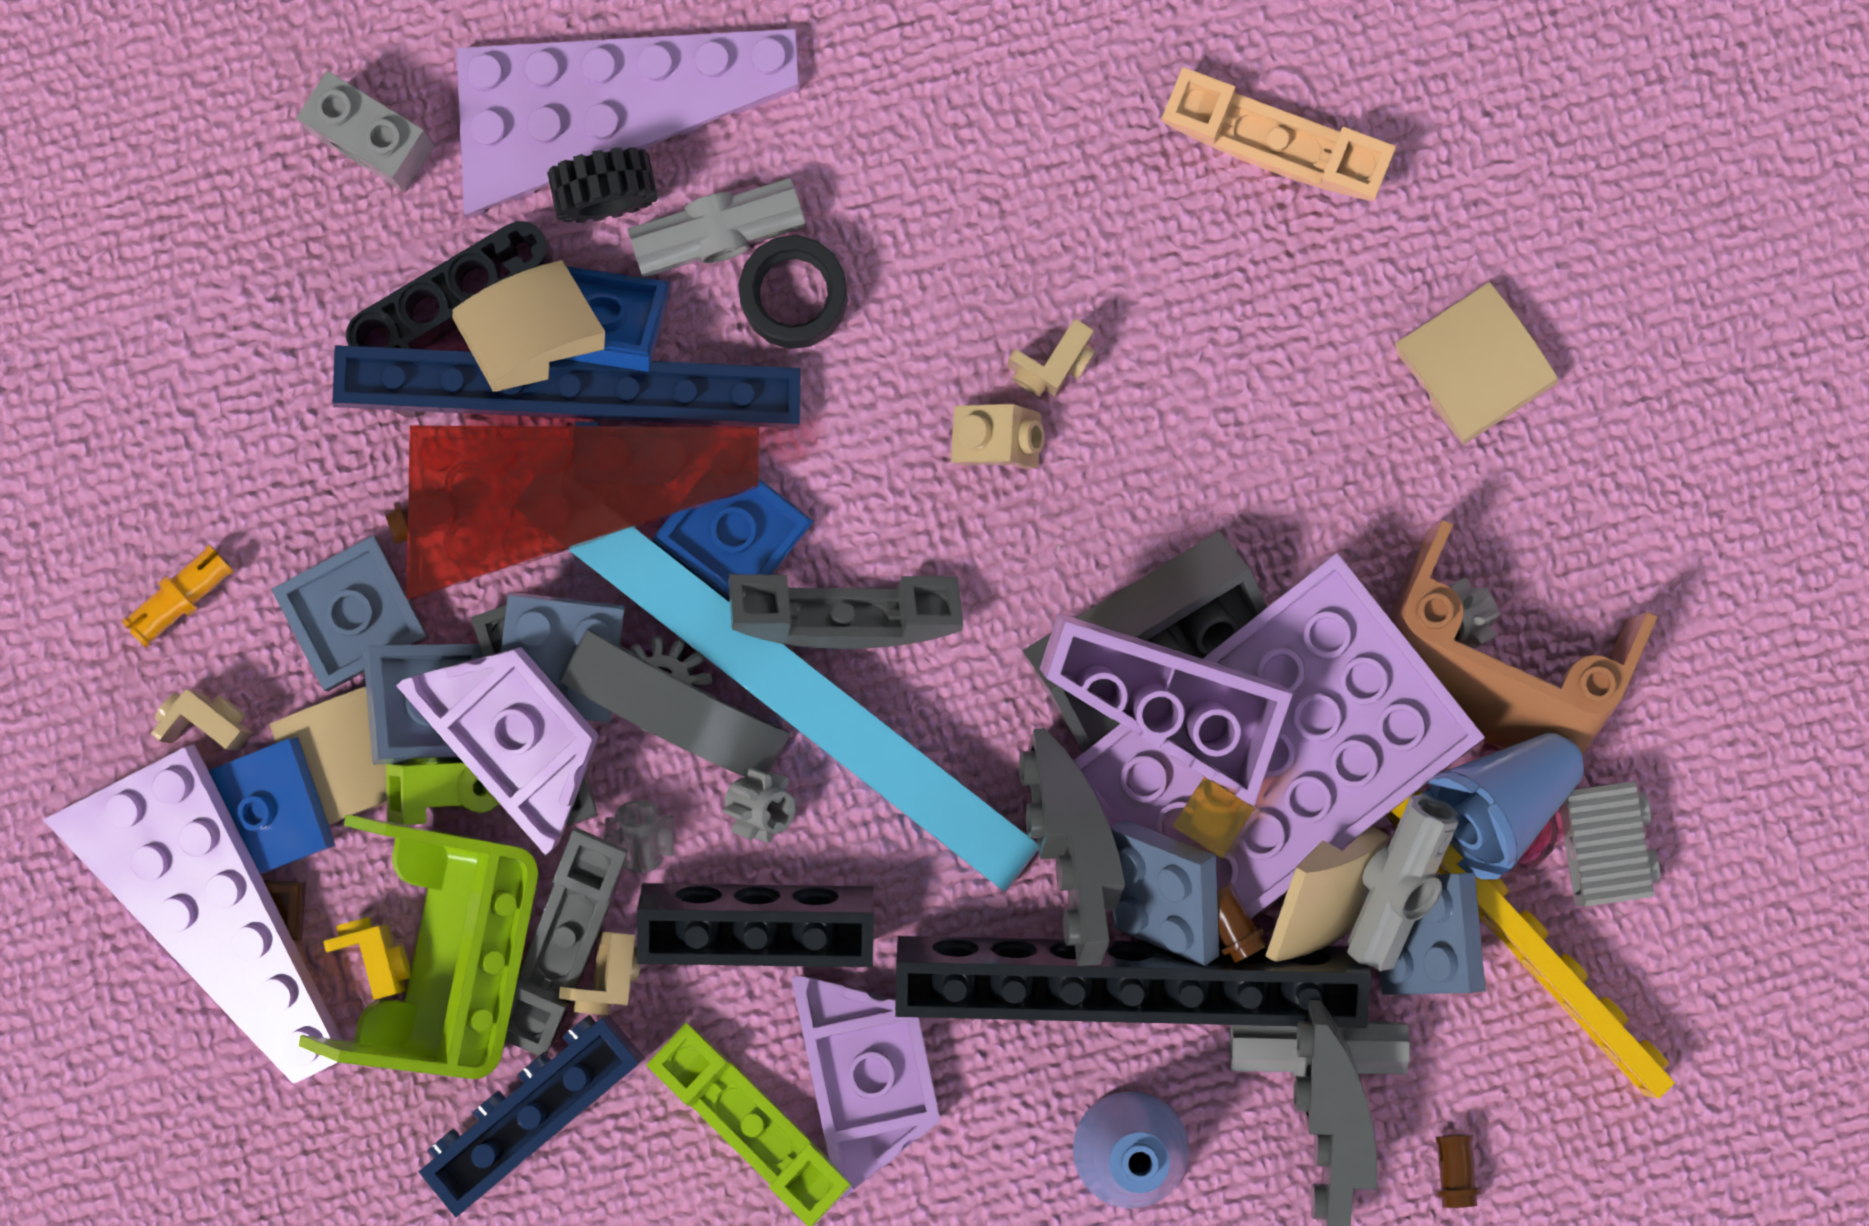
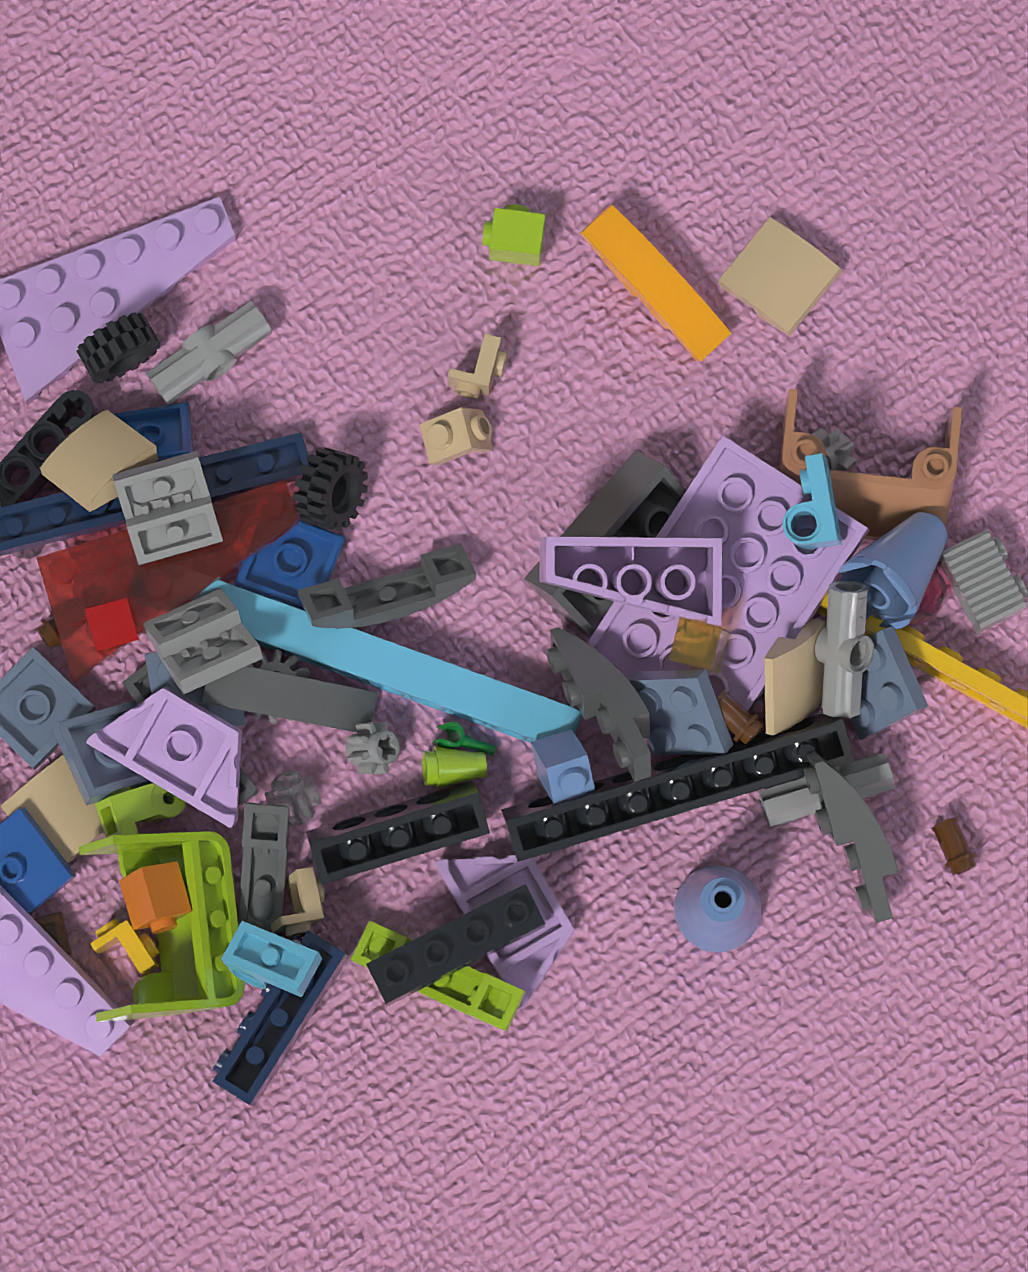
camera: 15 degrees left, 5 degrees down
black tyre [738,235,848,349] -> none
light nougat slope [1161,67,1396,201] -> none
none -> red tile [84,596,139,652]
none -> light grey slope [112,451,223,565]
none -> orange brick [119,861,192,934]
none -> light grey slope [142,588,263,694]
none -> medium azure plate [221,921,322,997]
none -> black tyre [293,447,368,531]
none -> black brick [366,884,546,1007]
none -> lime cone [422,746,487,790]
none -> green hand [432,722,496,756]
none -> lime brick [482,204,545,267]
none -> medium blue brick [531,729,595,804]
none -> light orange slope [579,204,732,362]
none -> medium azure plate [782,453,842,549]

